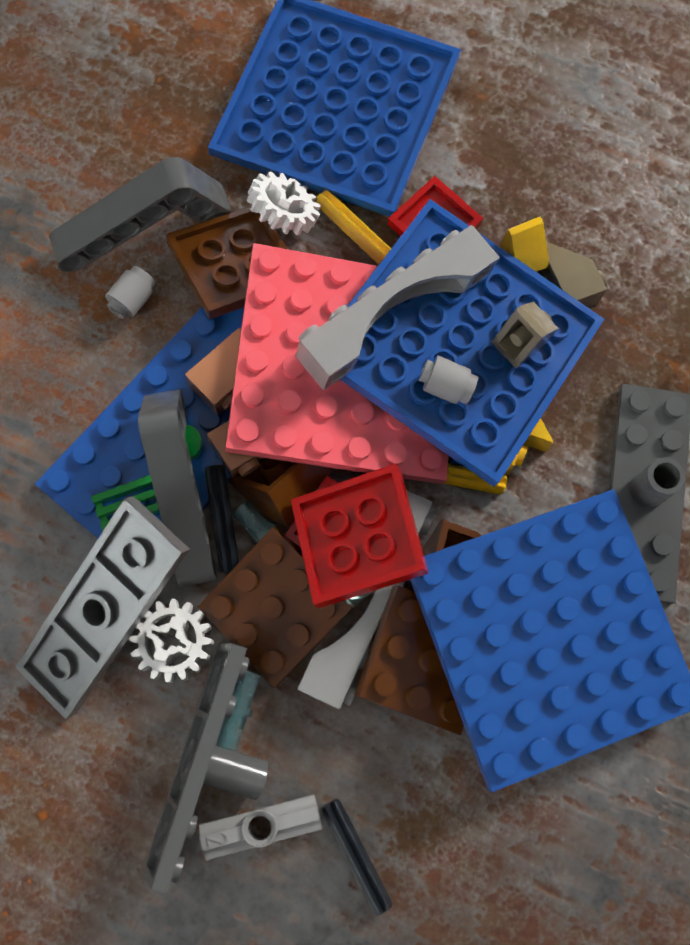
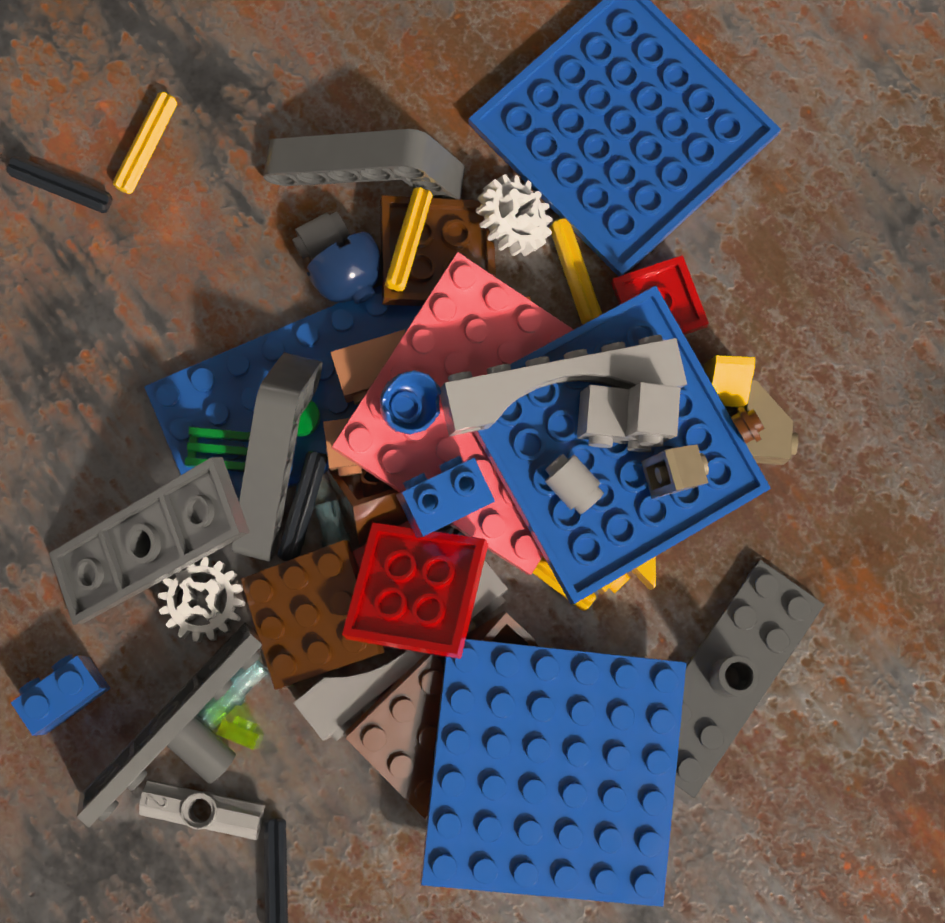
camera: 25 degrees right, 5 degrees up
none -> blue brick [11,654,111,736]
none -> clear neon green plate [216,715,264,750]
none -> dark blue cylinder [306,232,382,304]
none -> blue hair [380,370,441,435]
none -> yellow axle [385,187,433,292]
none -> blue brick [396,456,495,538]
none -> light grey brick [577,382,681,452]
none -> reddish brown plate [731,406,765,444]

